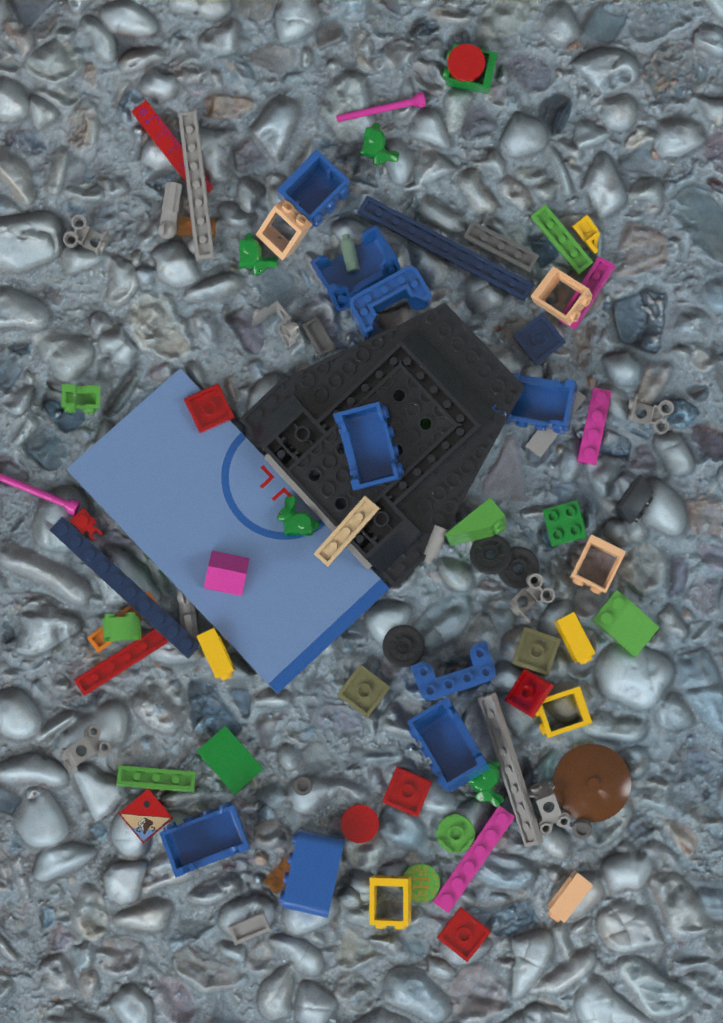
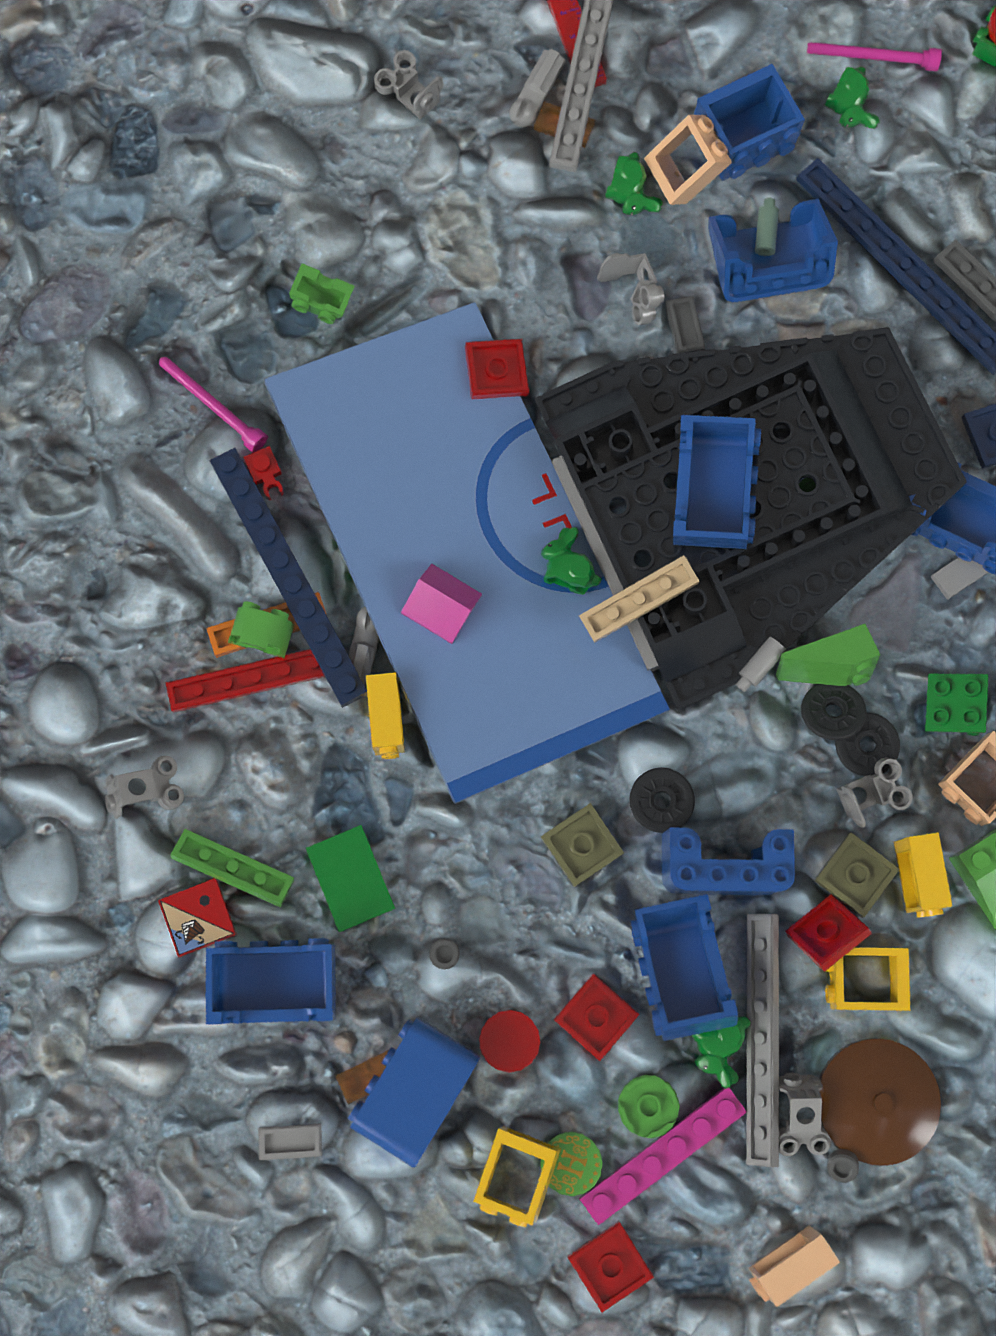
camera: 10 degrees right, 5 degrees down
blue windscreen [350,266,432,341] -> none

